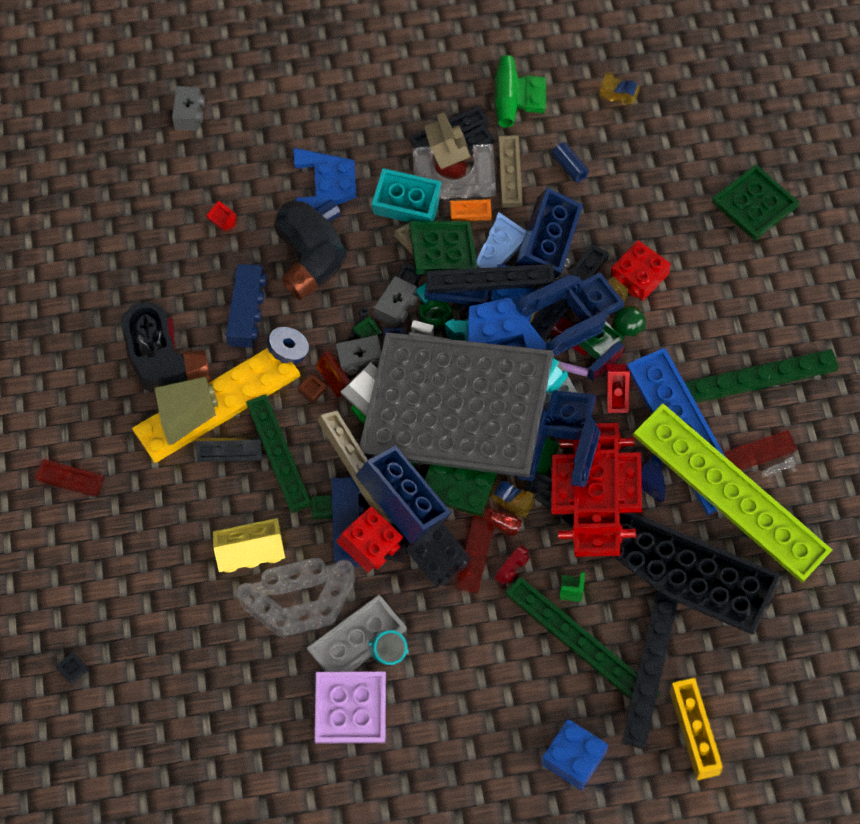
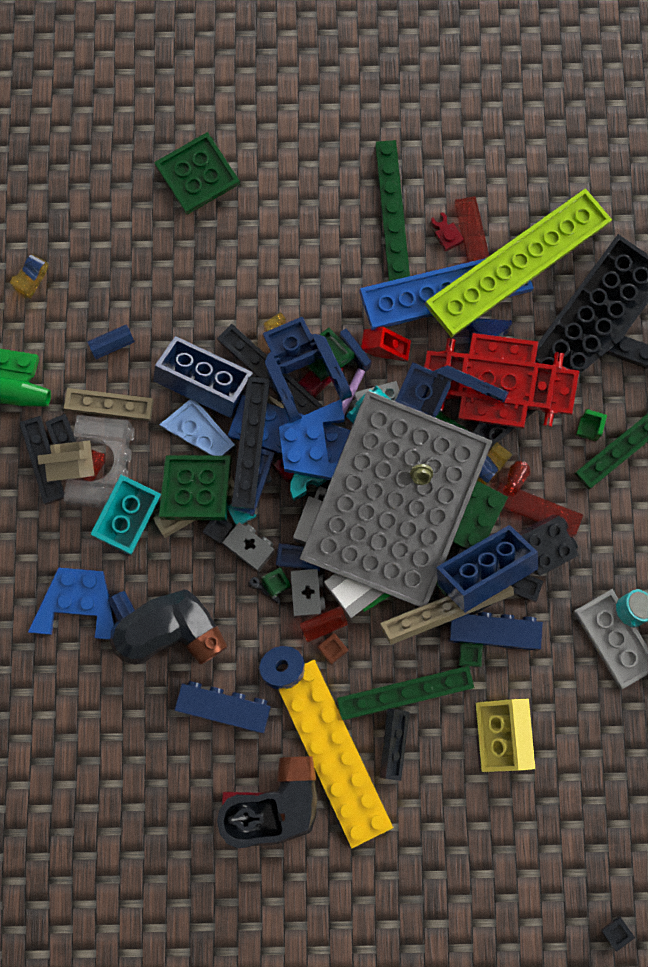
camera: 85 degrees left, 15 degrees up
clear red tile [35,459,105,497] -> none
olive slope [155,377,218,445] -> none
red plate [206,201,237,231] -> none
clear piece [237,558,355,637] -> none
red brick [336,506,403,573] -> none
white tile [411,320,434,336] -> none
dark green hair [418,300,452,329] -> none
orange plate [450,199,492,221] -> none
dark red plate [495,545,530,585] -> none
red brick [611,240,671,301] -> none
dark green hair [613,306,646,337] -> none
clear piece [761,457,797,477] -> none
none -> olive plate [410,464,433,485]
none -> dark red plate [431,212,464,252]

